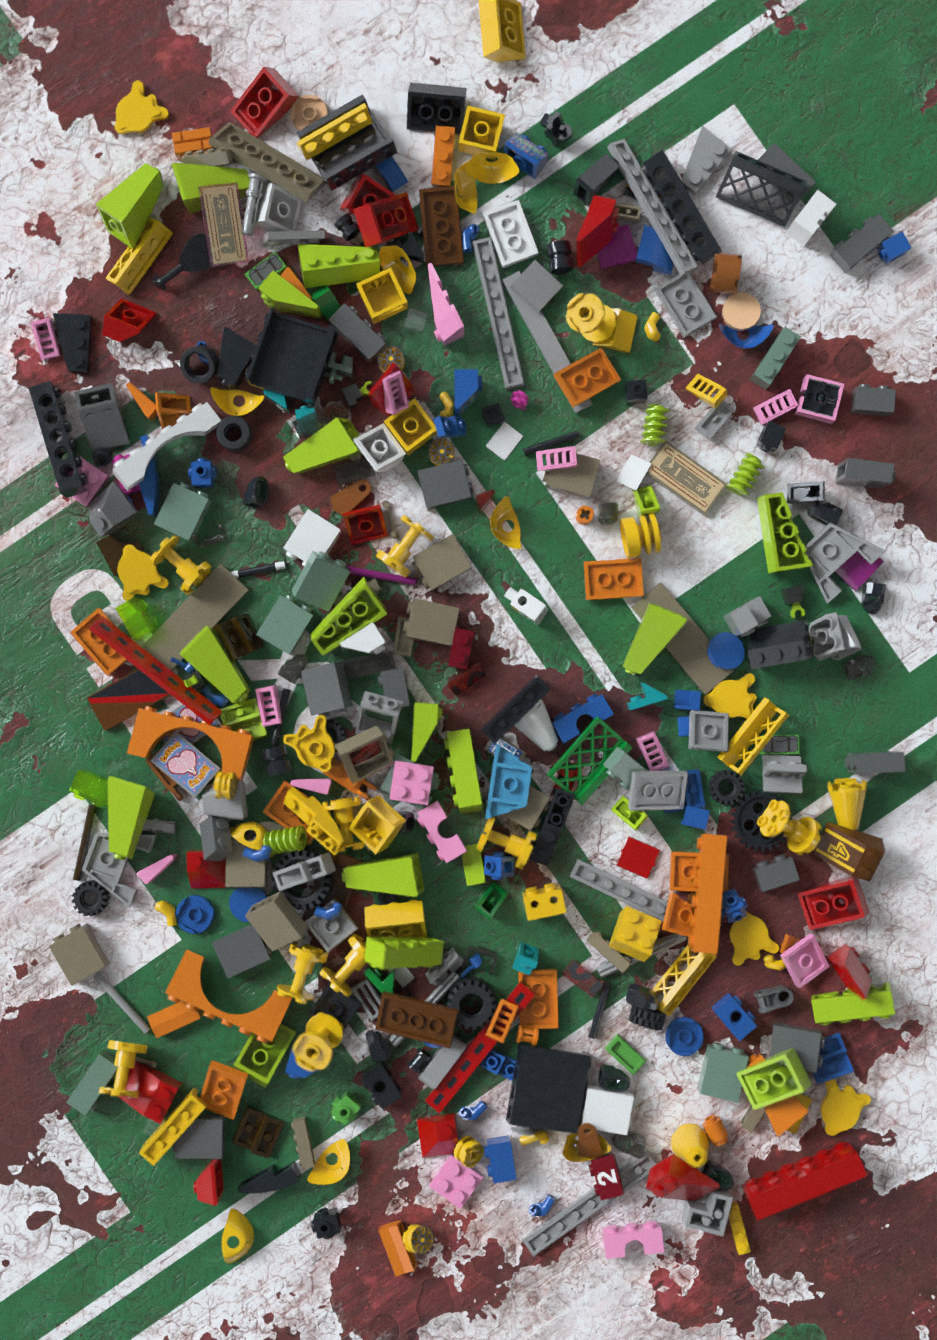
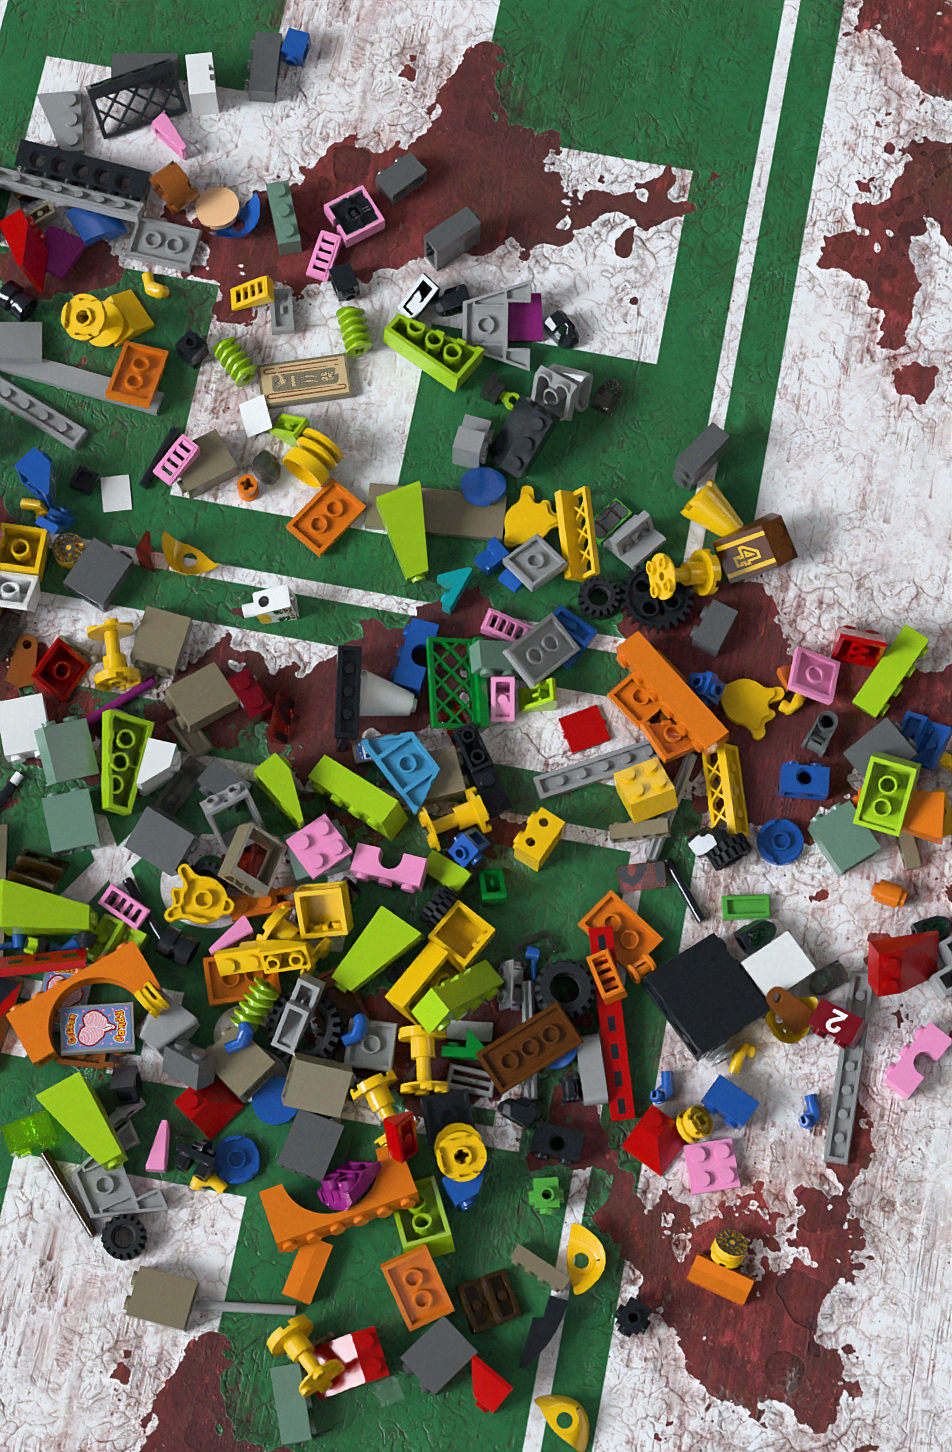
camera: 50 degrees left, 15 degrees down
yellow fence [139,1087,207,1166] -> none
yellow piece [230,821,274,857] -> none
clear smoke rock [277,654,309,684] -> none
blue slope [481,1049,516,1081] -> none
dark pink plate [510,390,529,410] -> none
teal slope [513,942,539,975] -> none
yellow cone [671,1123,710,1167] -> none
blue panel [681,806,710,830] -> none
red slope [797,877,870,930] -> none
none -> black plate [75,932,99,949]
none -> black brick [110,1065,143,1106]
none -> bright pink slope [152,112,188,160]
none -> black hips [174,1139,222,1183]
none -> magenta slope [317,1160,382,1211]
none -> red slope [383,1111,419,1163]
none -> black tyre [419,885,461,930]
none -> yellow piece [428,900,496,971]
none -> bright pink slope [490,676,515,722]

